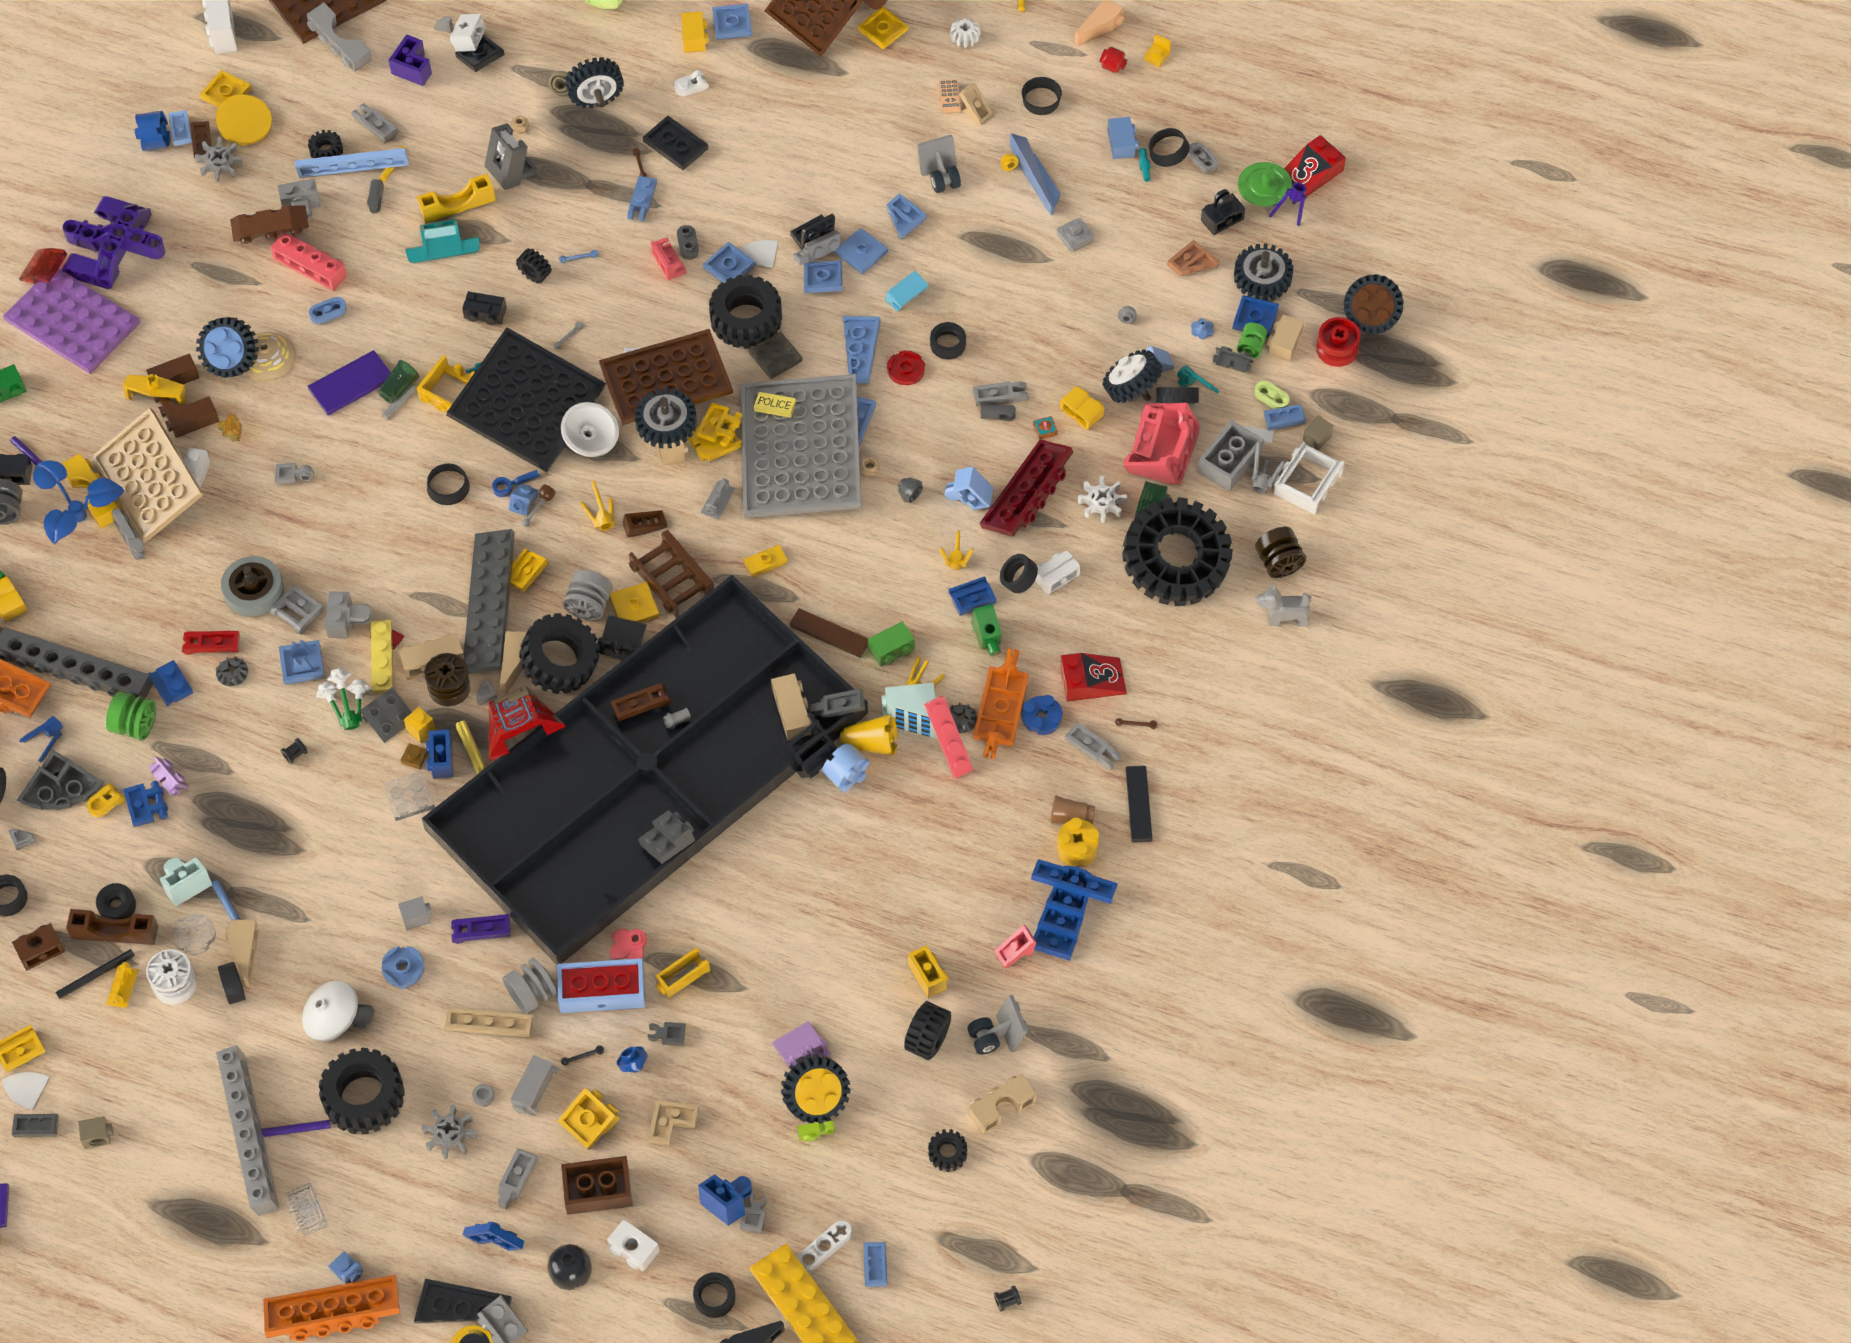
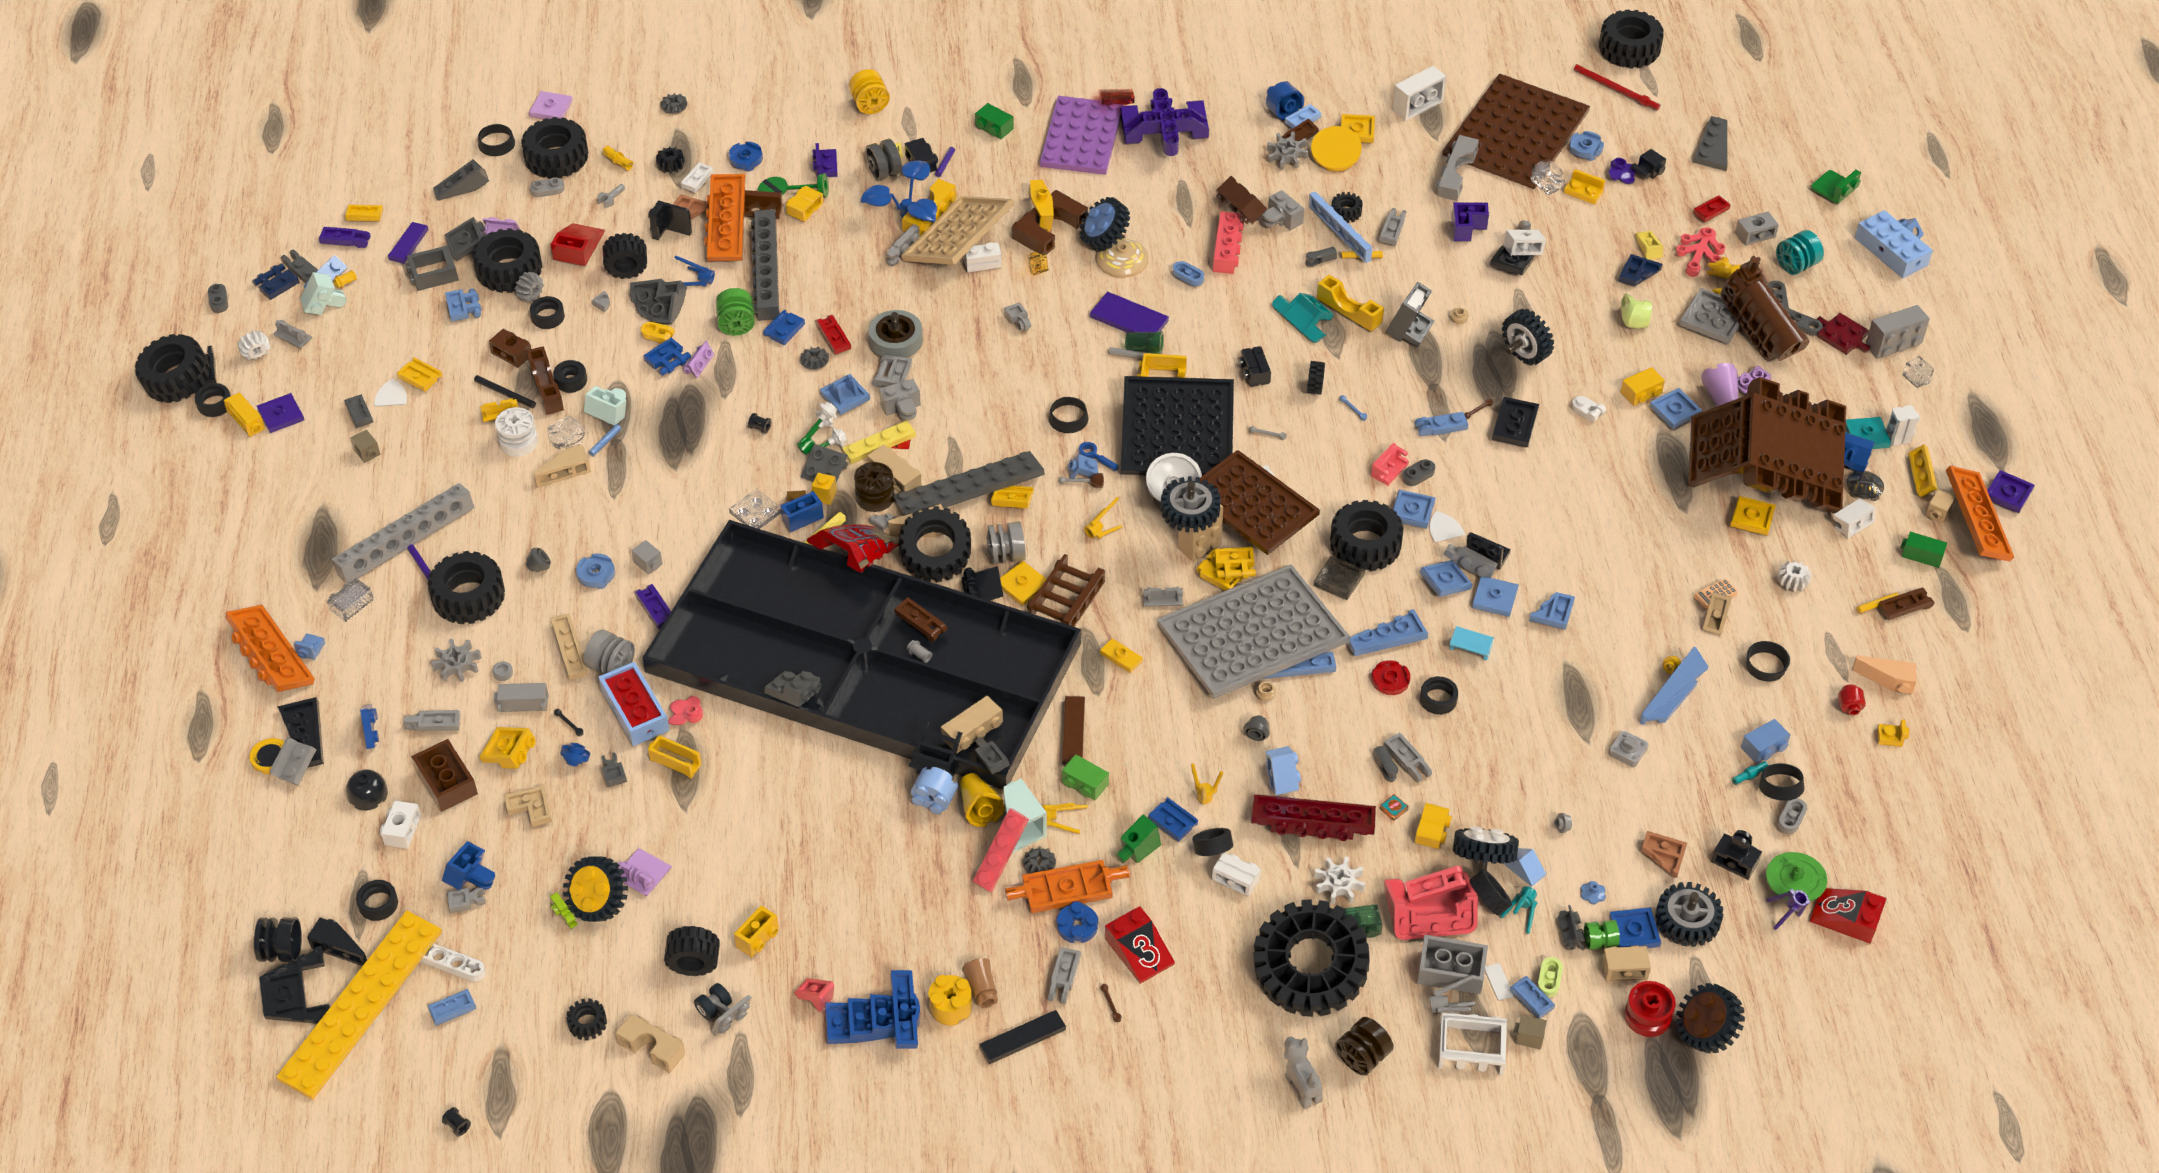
camera: 65 degrees right, 10 degrees down
black tyre [218,962,246,1005] -> none
white dish [302,981,358,1042] -> none
reddish brown slope [623,510,667,537] -> none
light yellow tile [753,392,796,418] -> none
light grey plate [917,135,961,193] -> none

